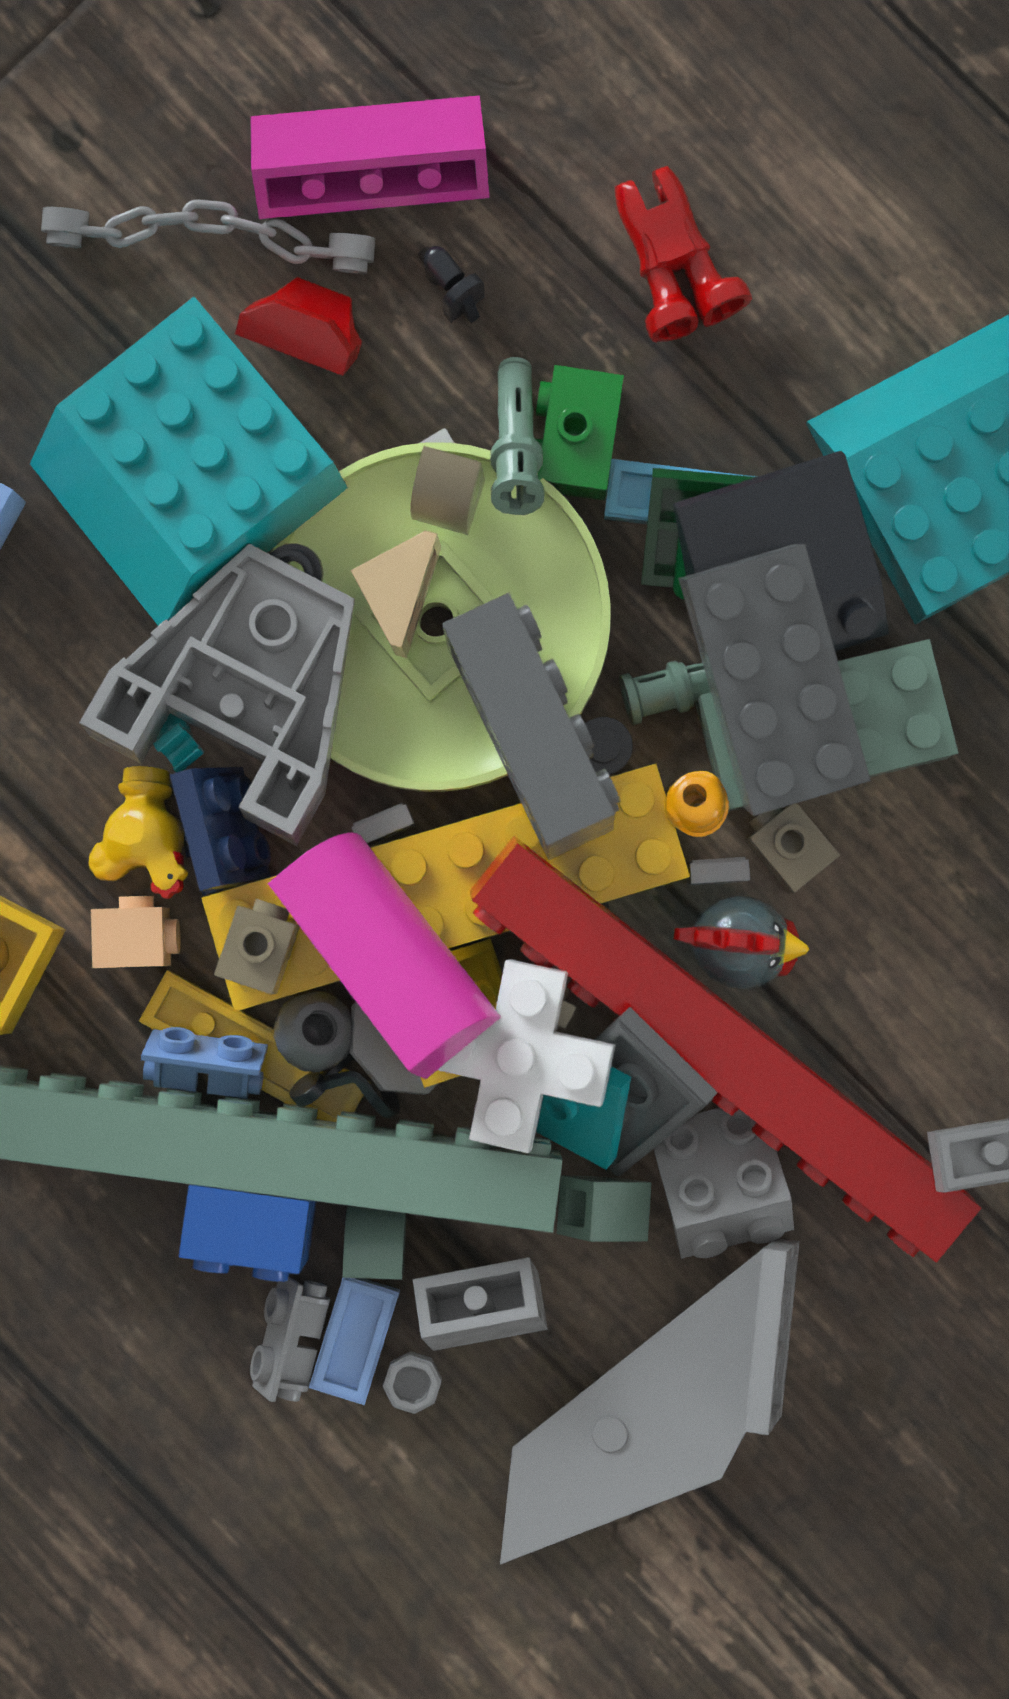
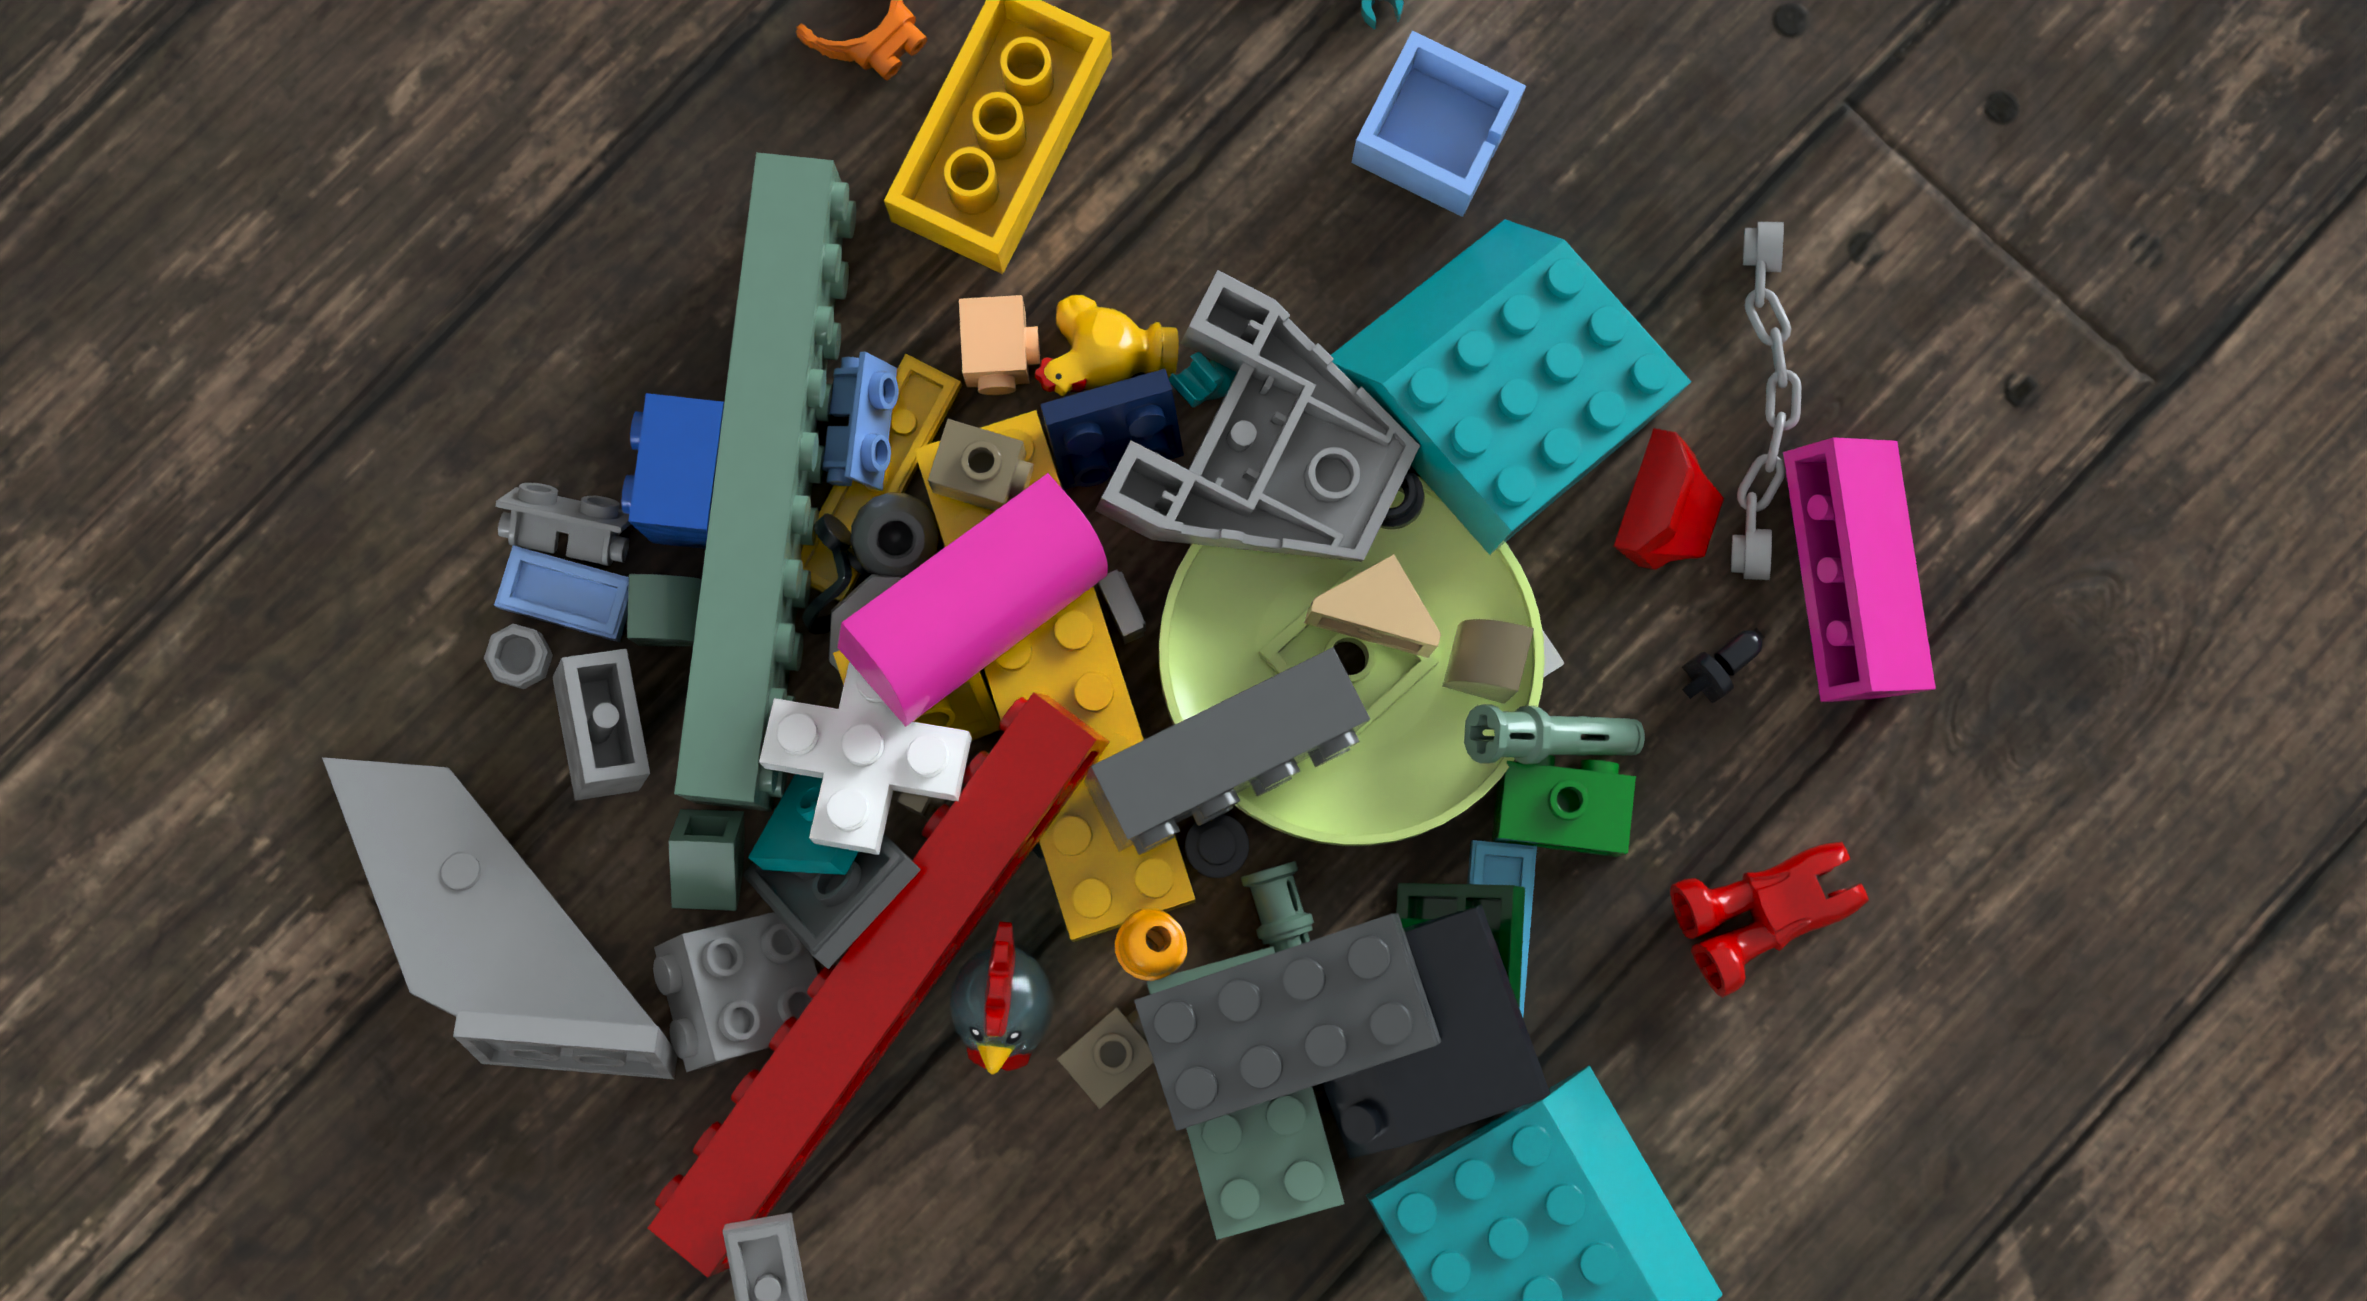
camera: 85 degrees right, 5 degrees down
light grey tile [687,857,750,885] -> none

